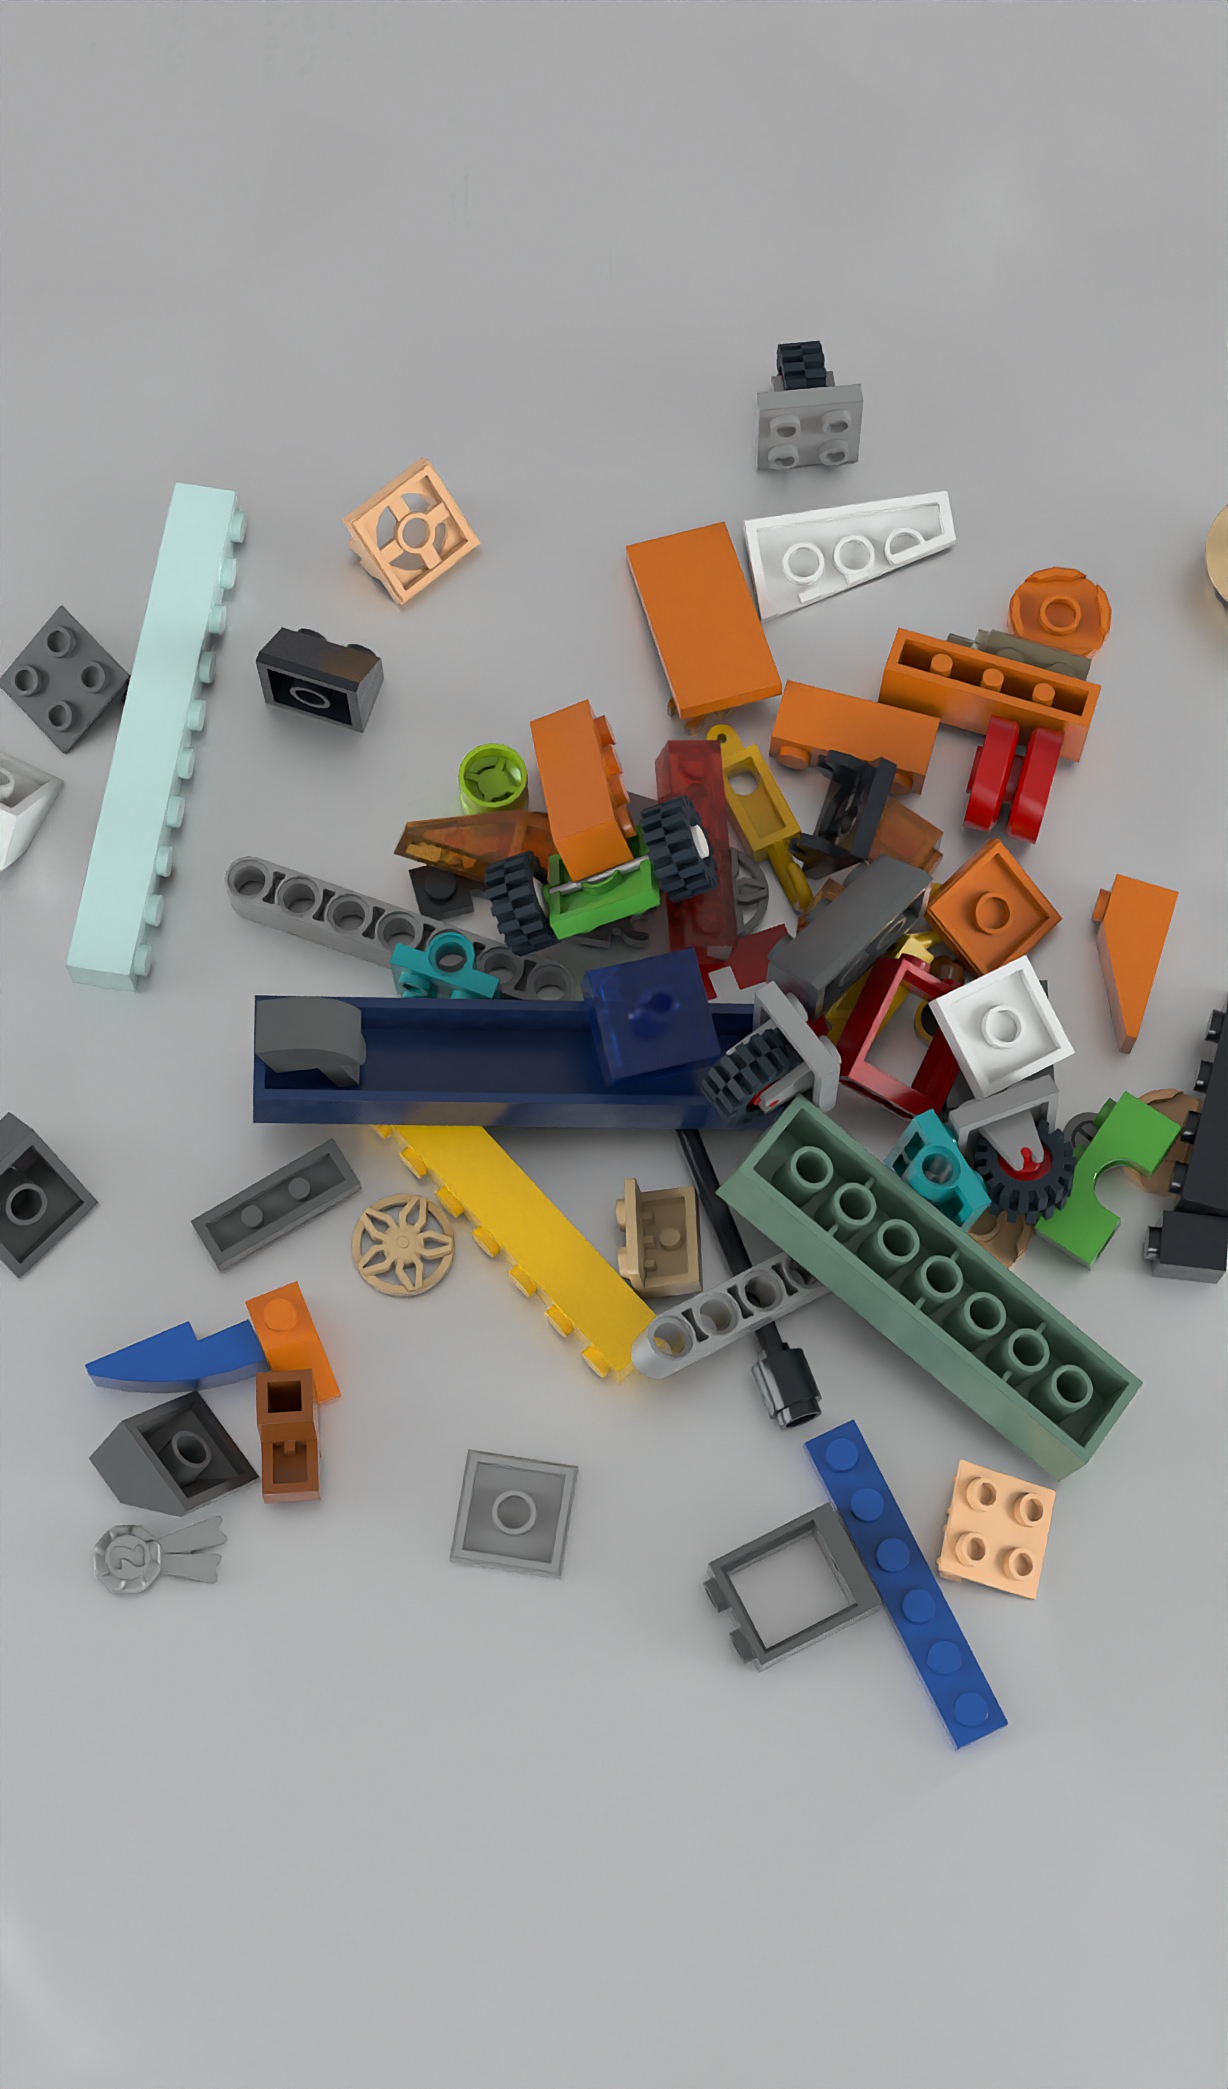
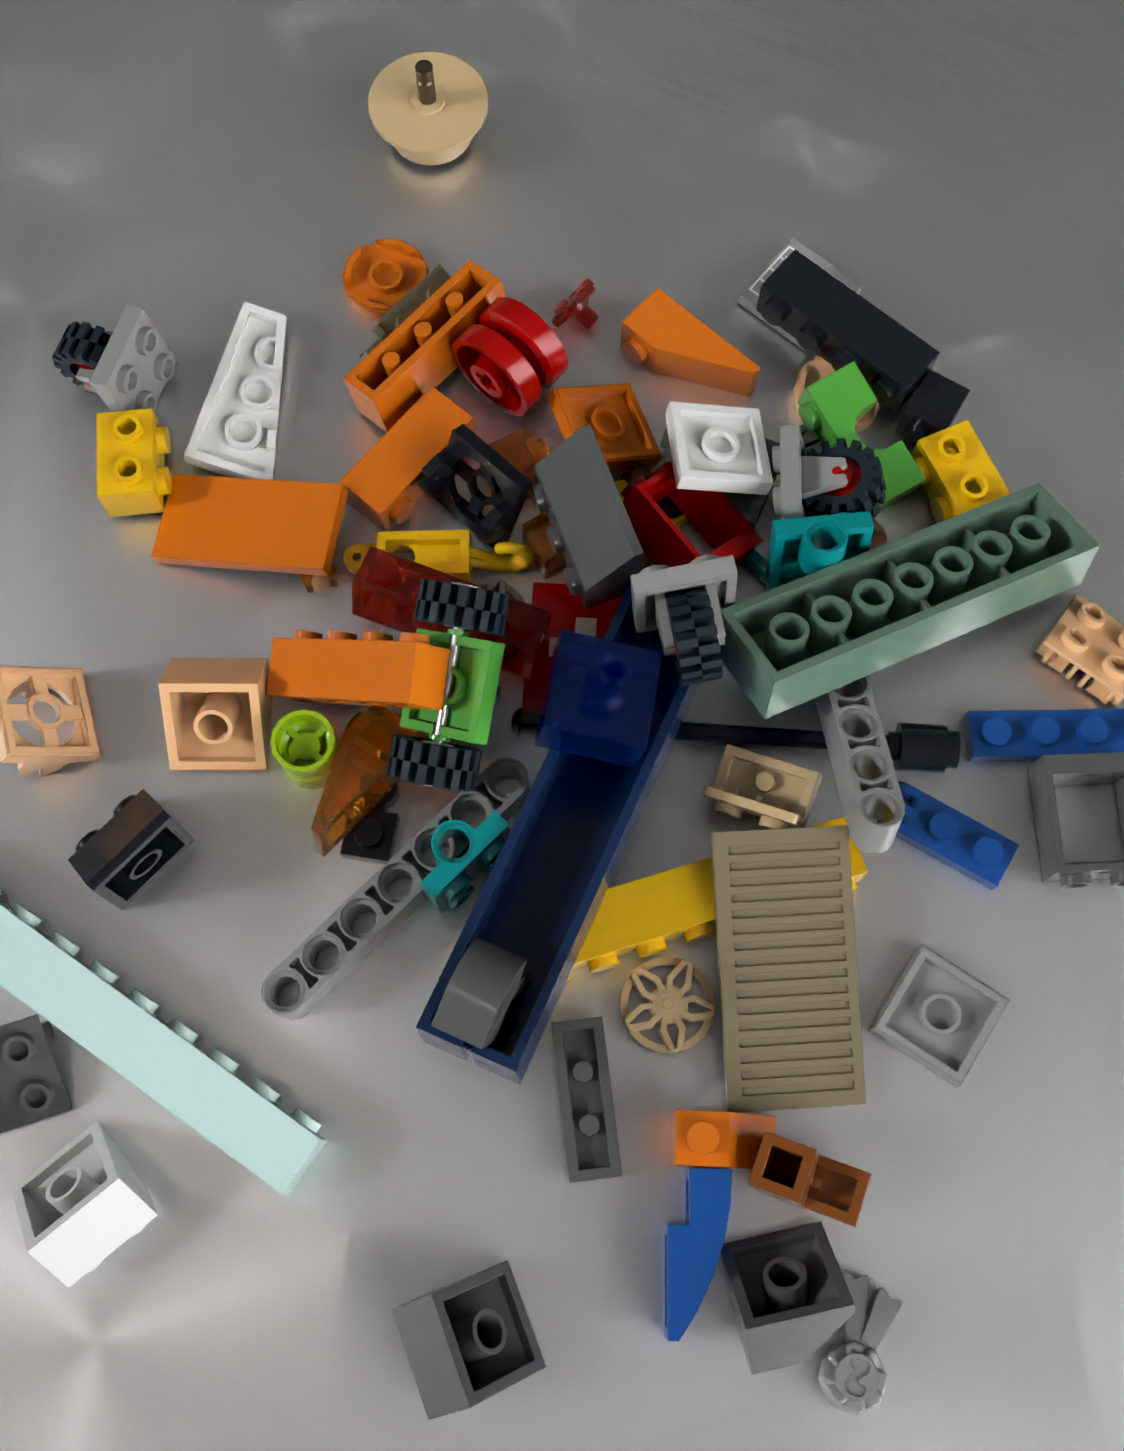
camera: 65 degrees left, 0 degrees up
none -> yellow brick [97,408,172,517]
none -> light nougat slope [158,658,272,770]
none -> clear red plant [552,278,599,329]
none -> dark tan window [711,825,866,1113]
none -> blue hinge [876,781,1019,890]
none -> yellow brick [911,420,1011,523]

